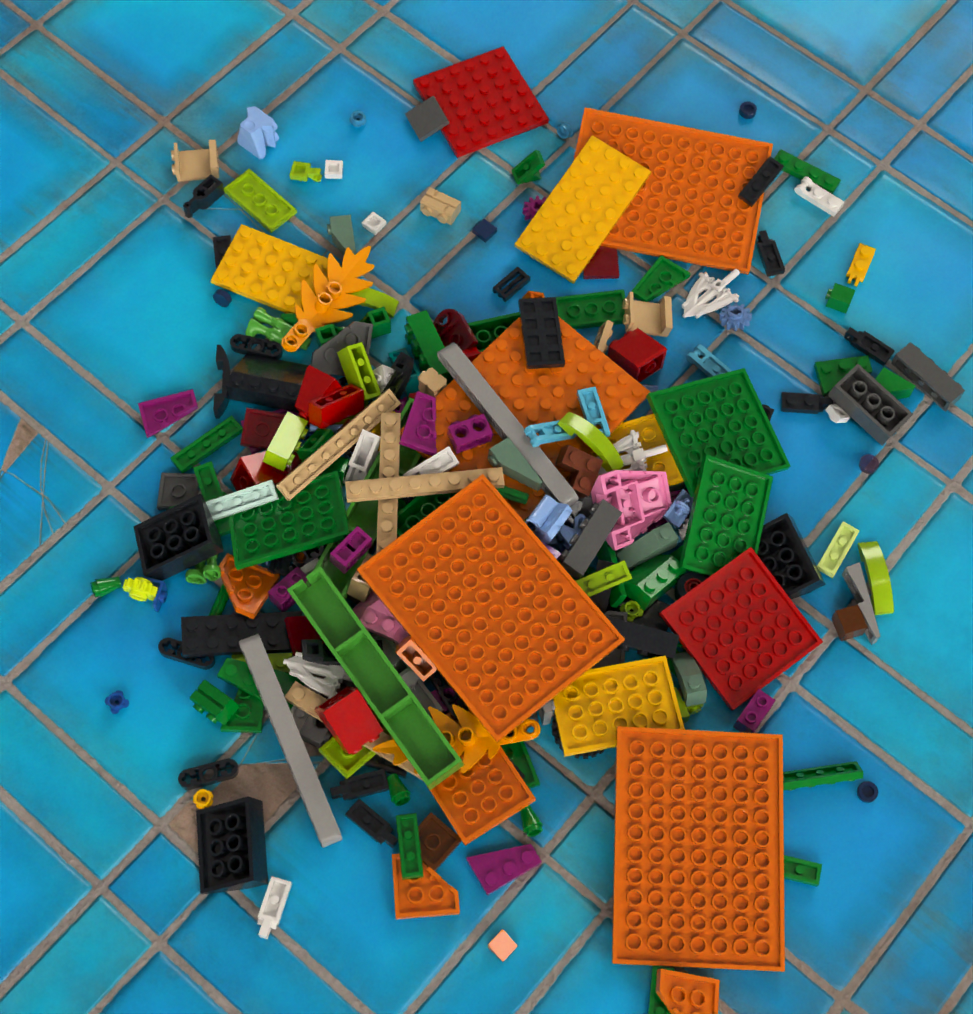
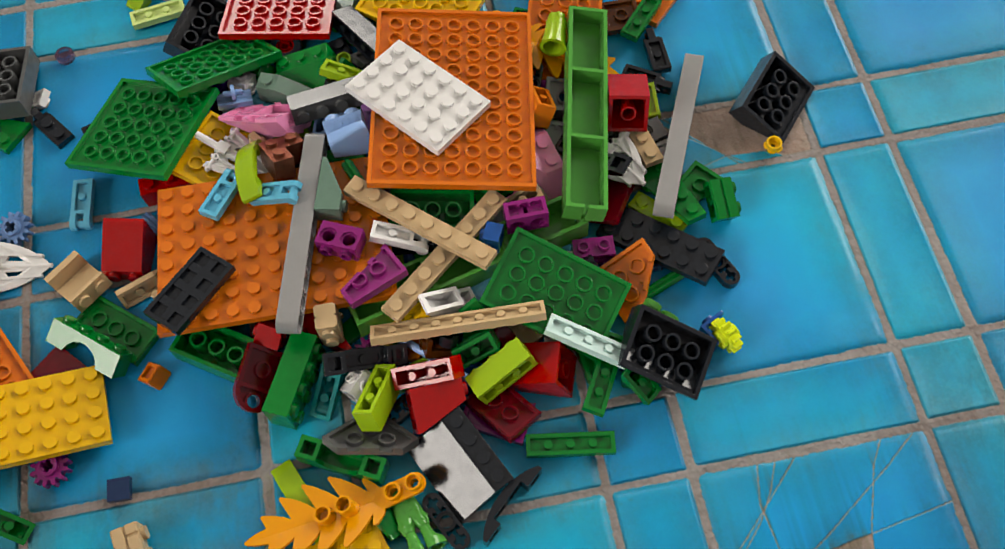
camera: 135 degrees left, 0 degrees up
green cone [90,576,122,598] -> none
blue plate [105,690,129,714] -> none
magenta wing [138,389,198,439] -> none
dark grey tile [157,472,199,510] -> none
black beam [178,759,239,790] -> none
white hinge [257,876,292,940] -> none
green cone [387,774,410,806] -> none
black tile [493,267,530,302] -> none
green wing [631,255,691,302] -> none
none -> arch [45,315,134,379]
none -> white plate [345,39,491,156]
none -> blue plate [479,221,505,253]
none -> lime plant [540,11,567,56]

